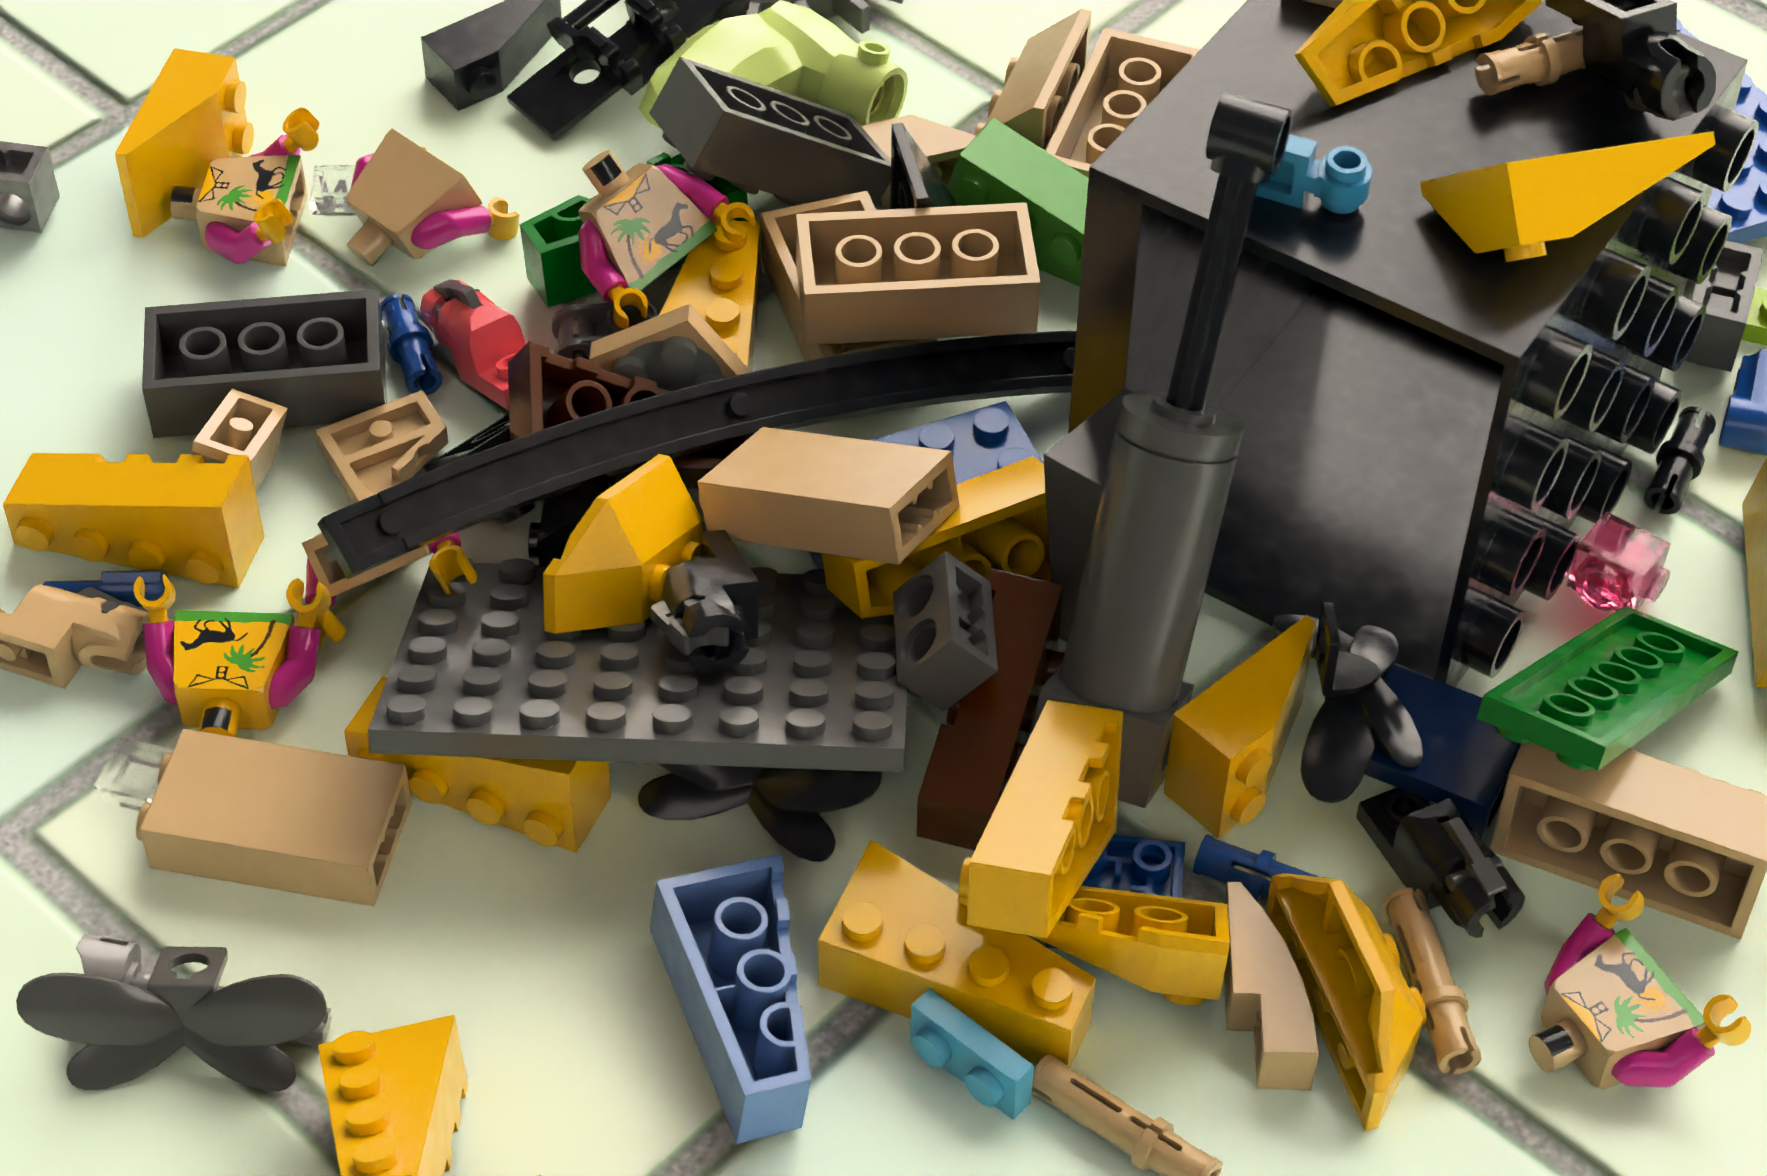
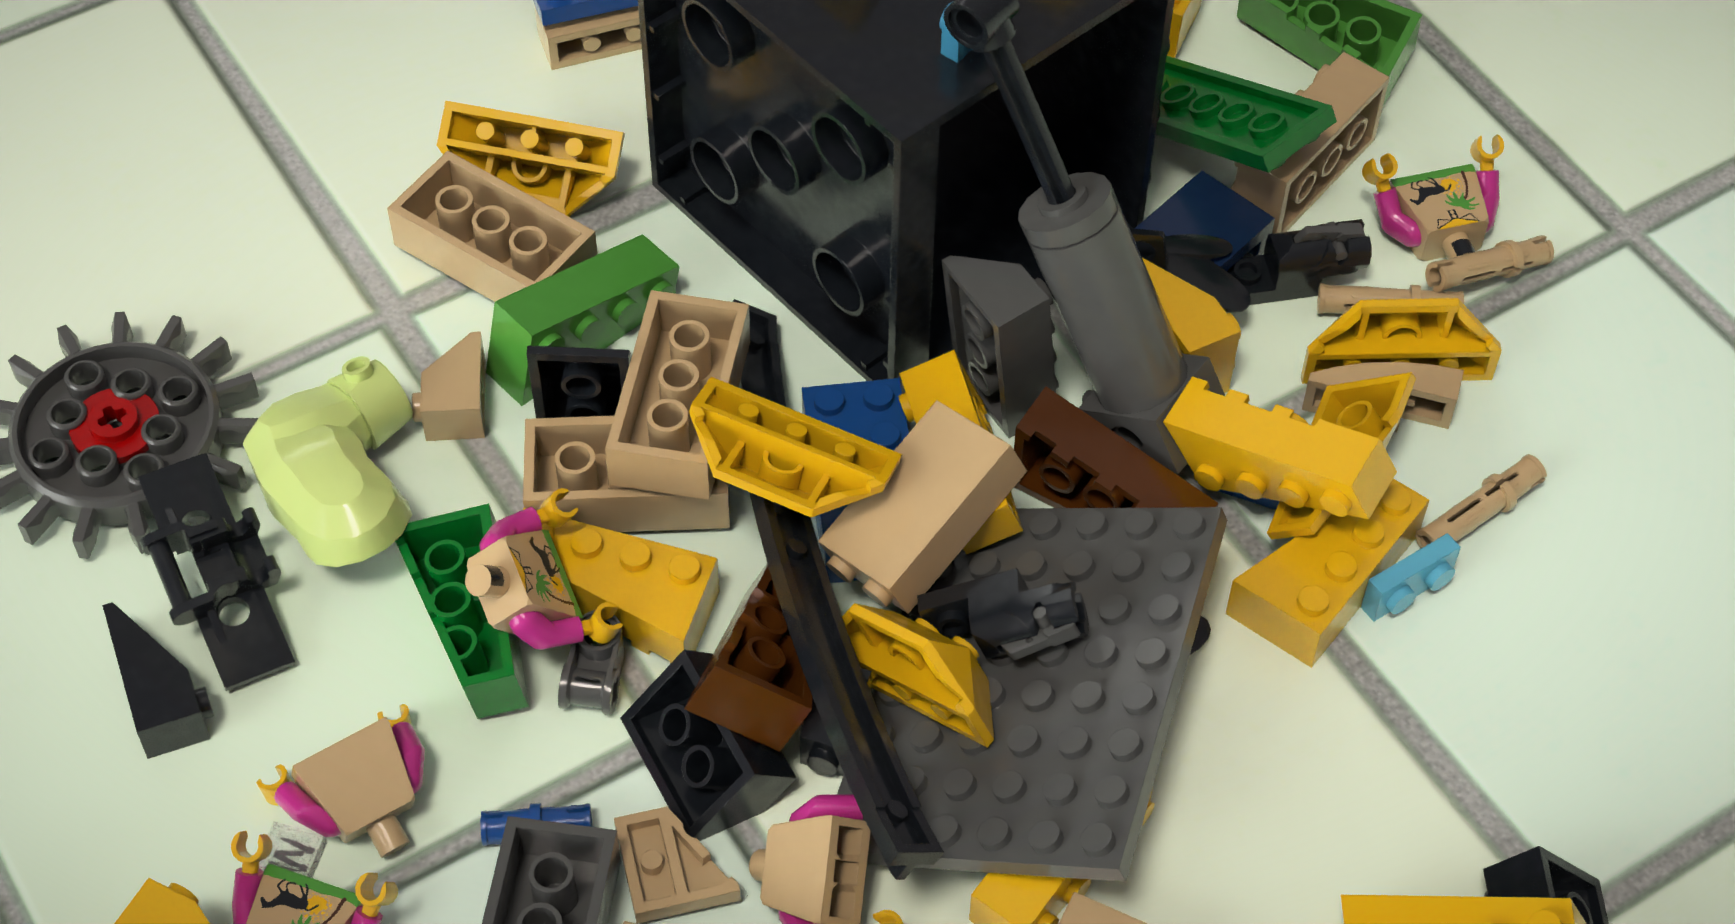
camera: 75 degrees left, 5 degrees up
coral plate [420,279,526,411] -> none
piece [589,303,751,391] -> none
dark grey brick [649,57,891,208] -> none
medium blue wedge [650,853,811,1144] -> none
dark grey brick [893,551,998,712] -> none
tan slope [974,9,1092,150] -> none
blue pin [1193,834,1327,902] -> none
none -> yellow wedge [689,377,902,518]
none -> tan pin [1425,235,1554,292]

